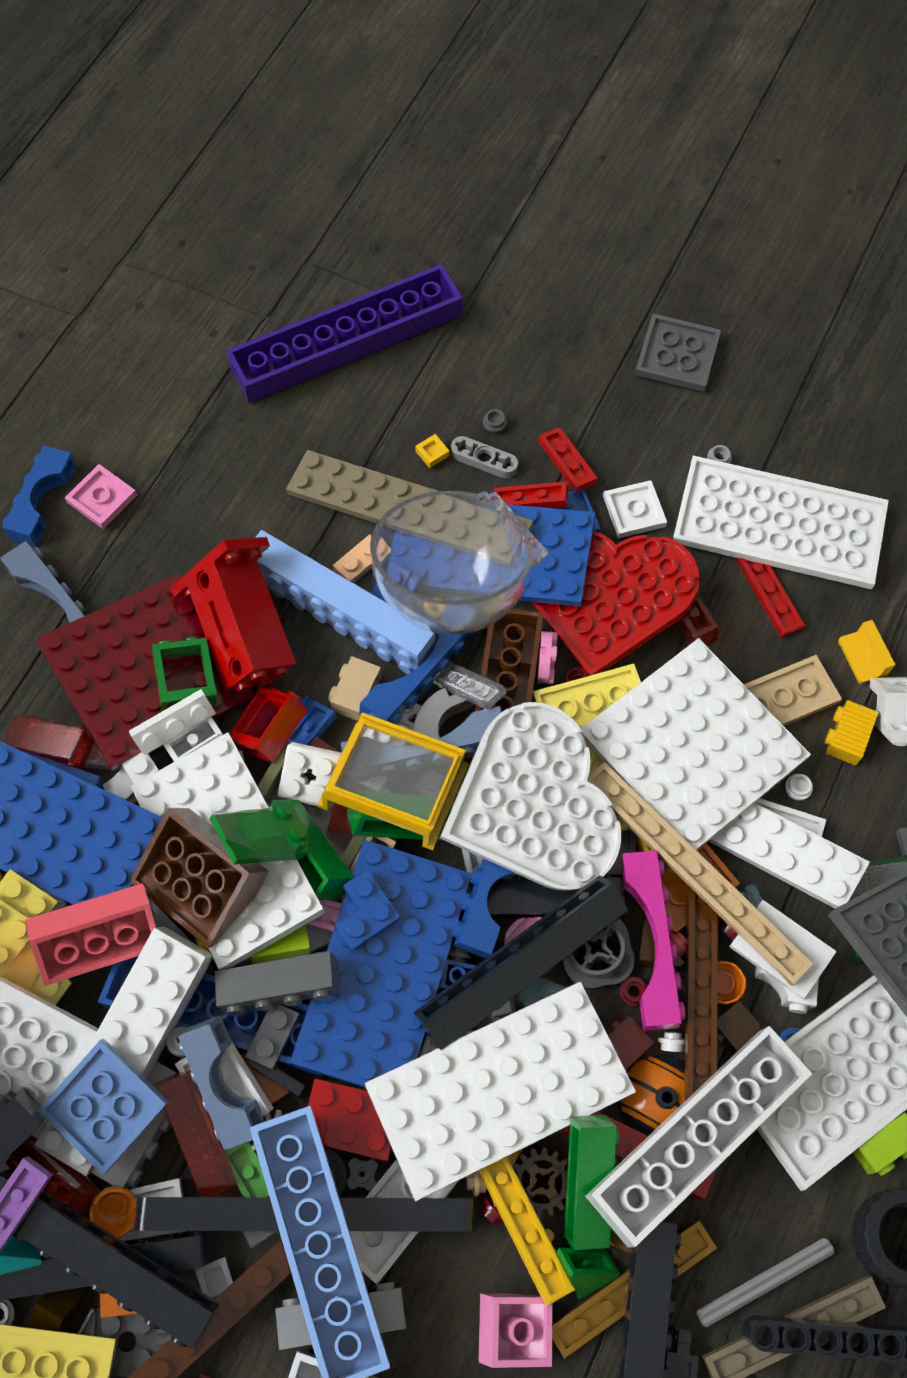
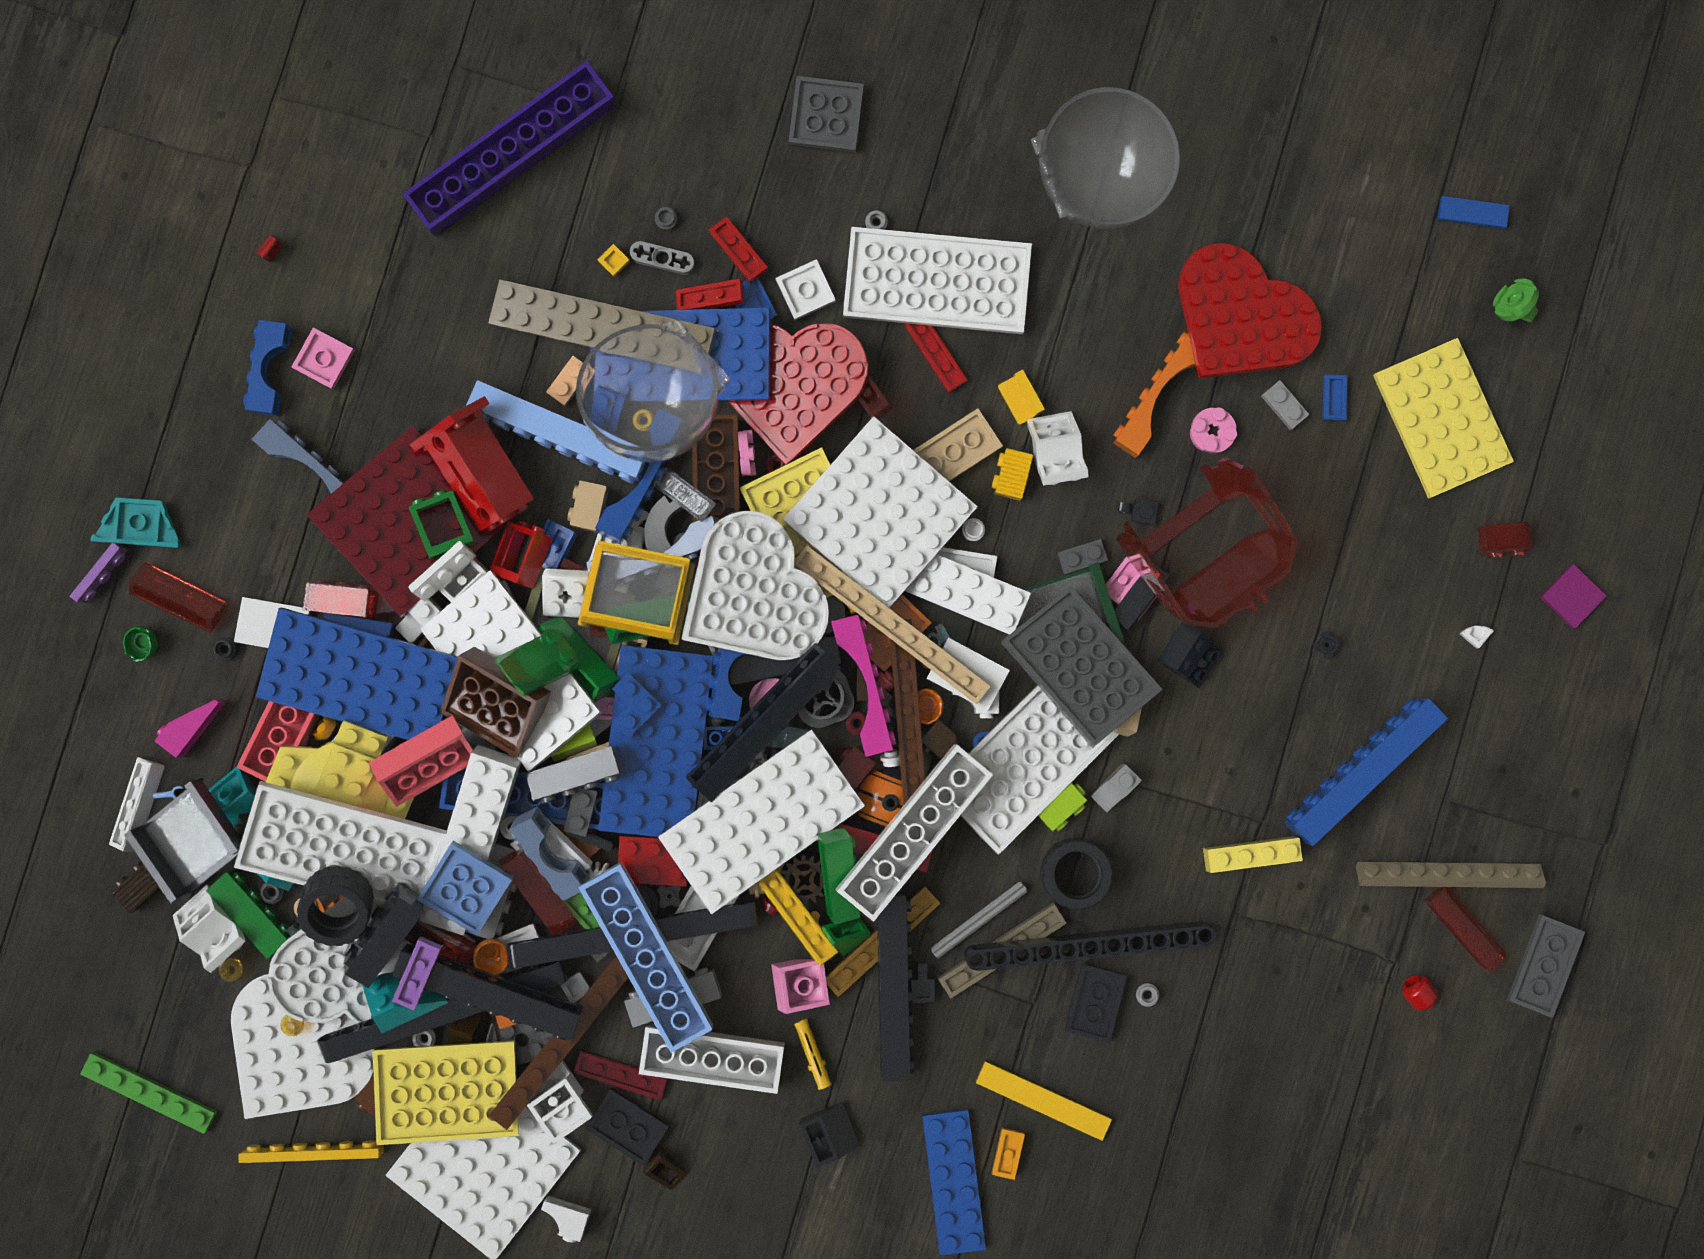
camera: 10 degrees left, 20 degrees up
none -> red slope [257,236,282,262]

